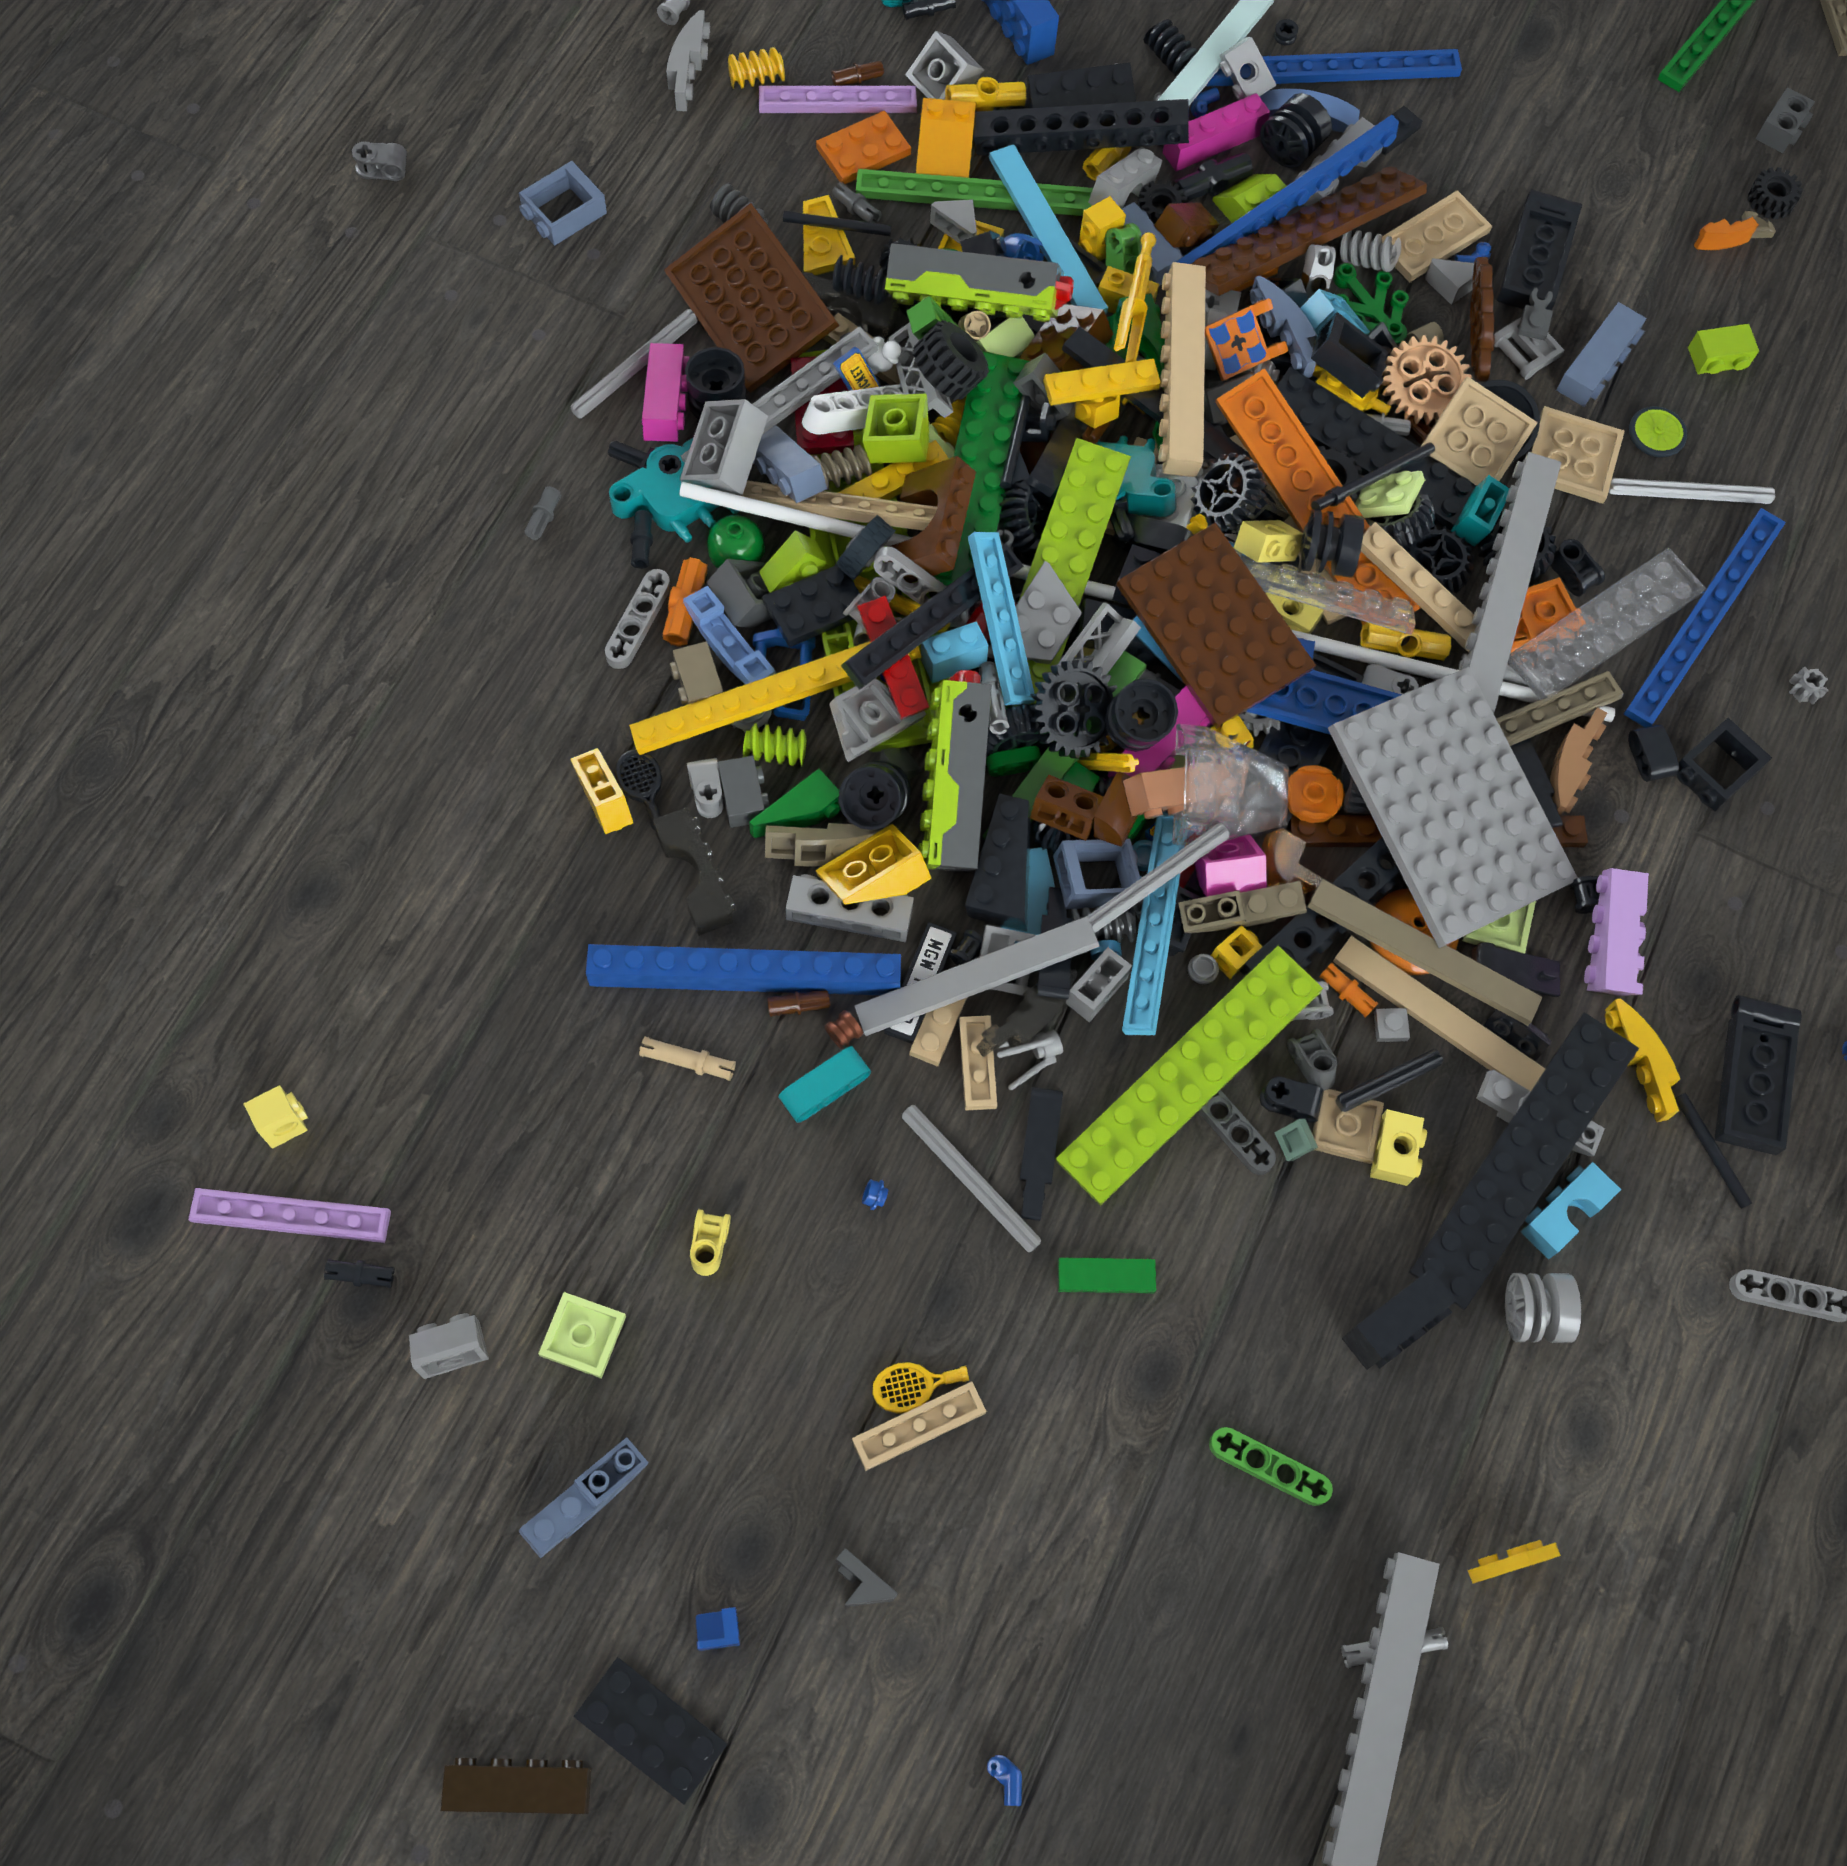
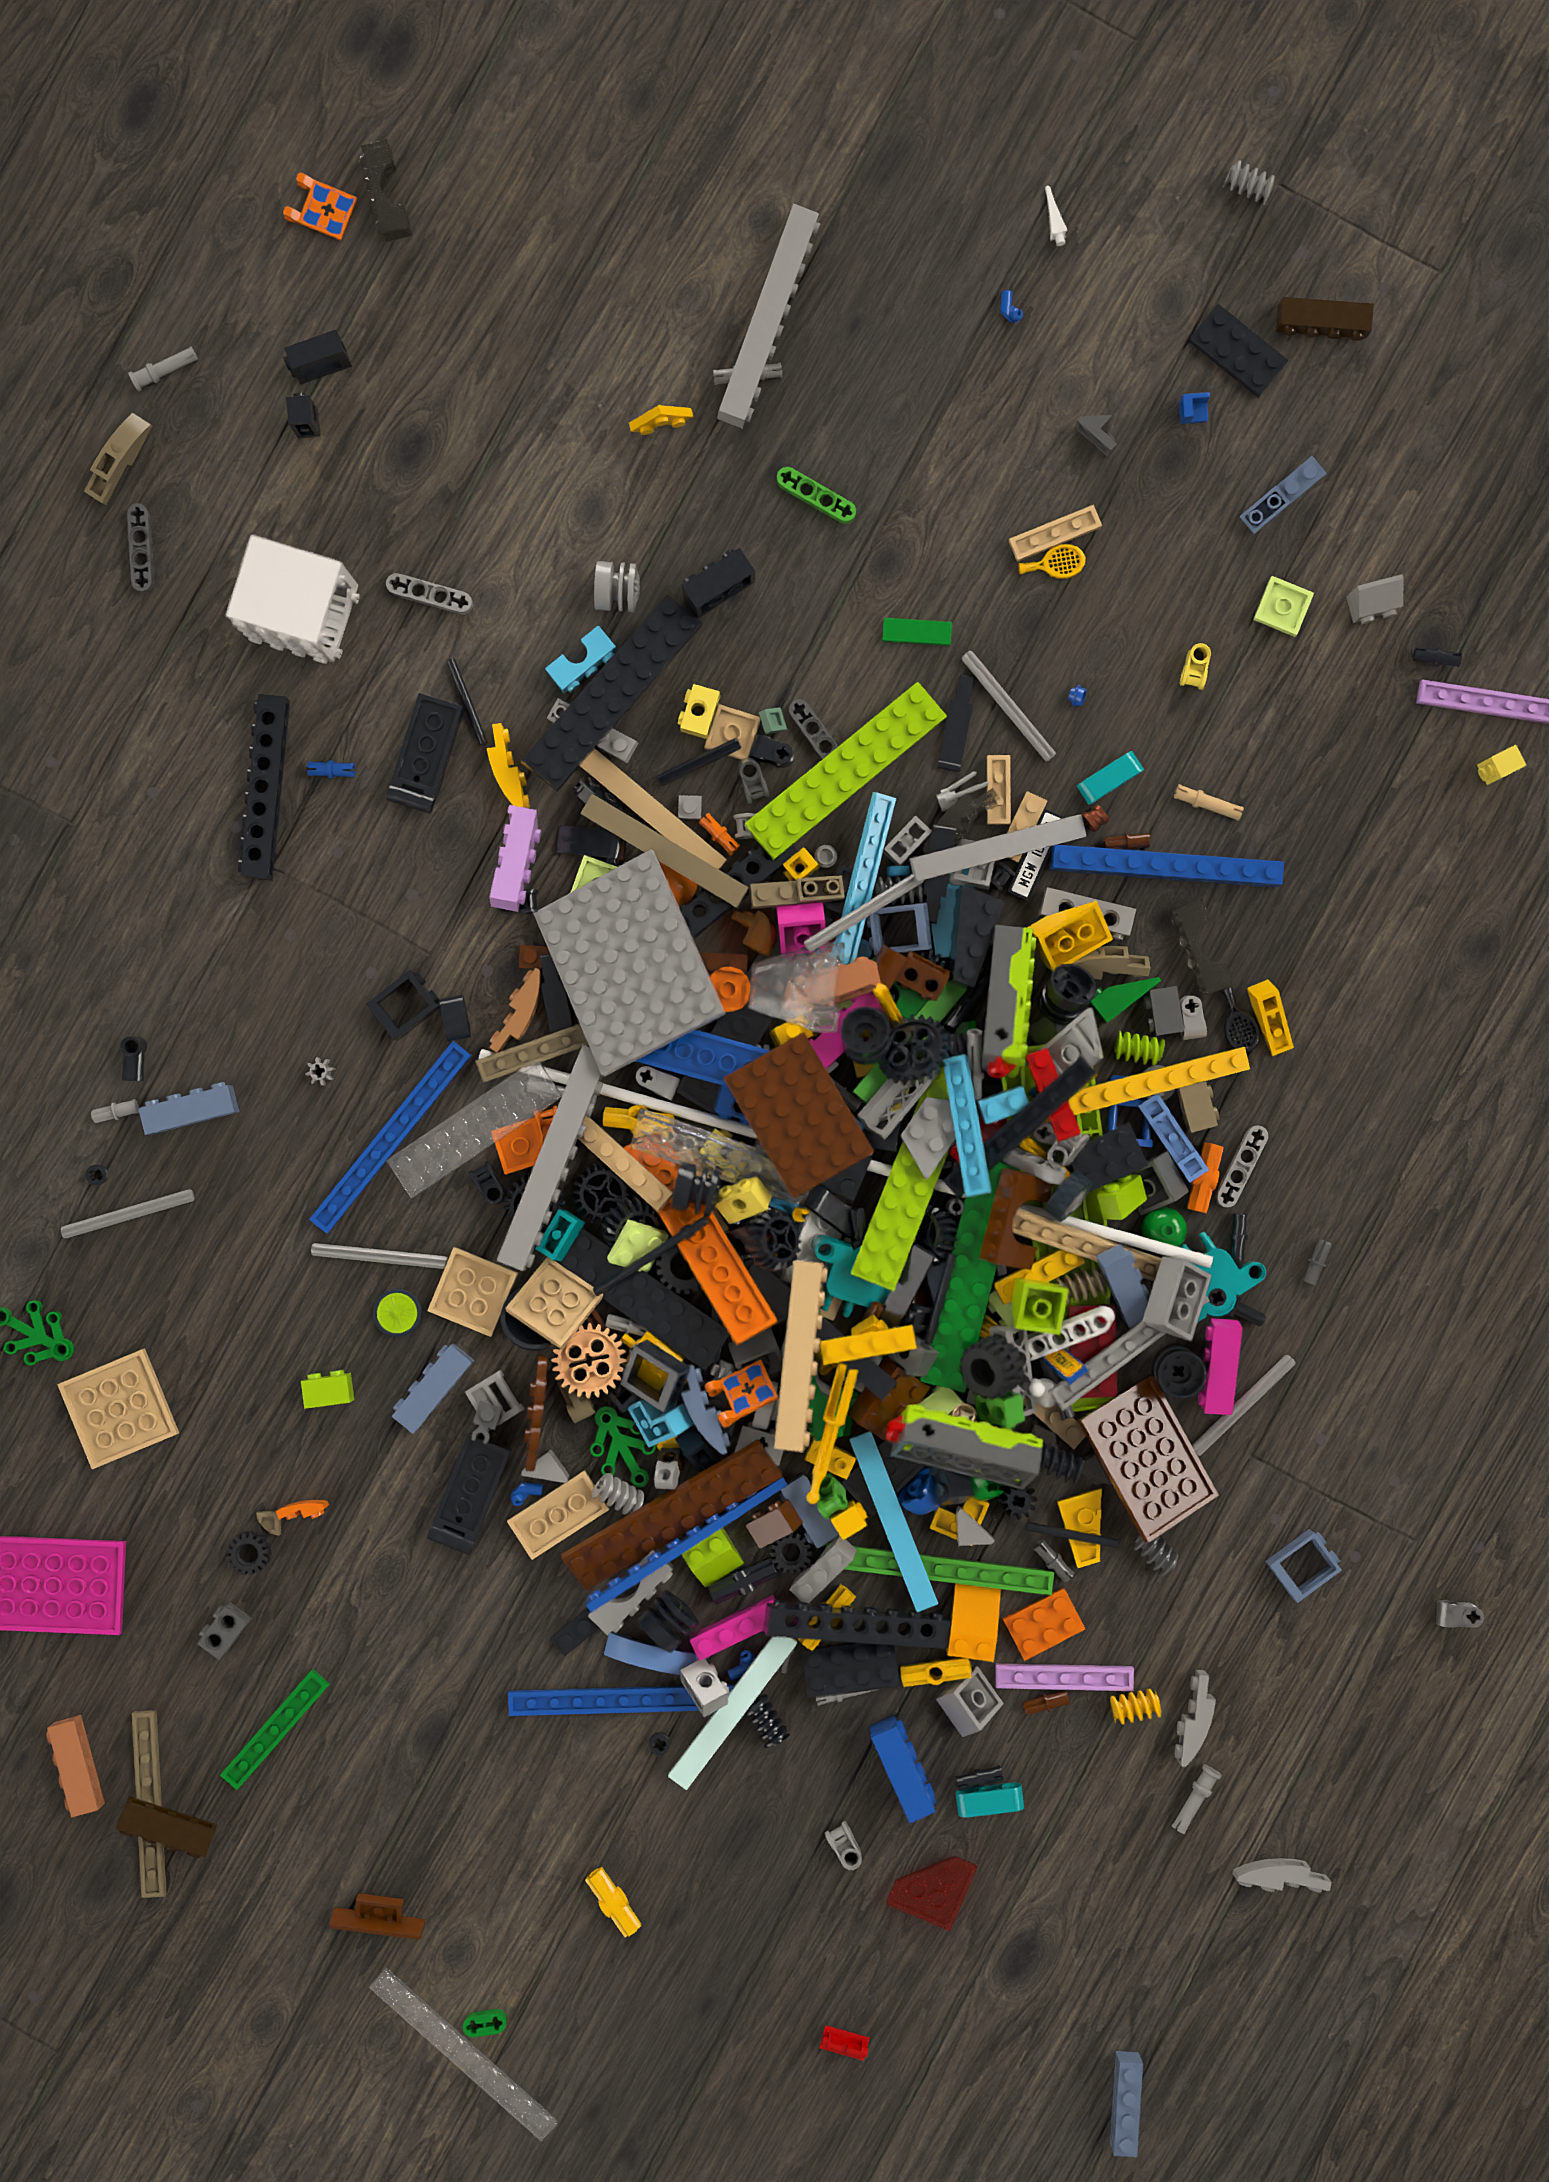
camera: 170 degrees left, 20 degrees up
none -> black pin [943,973,990,1034]

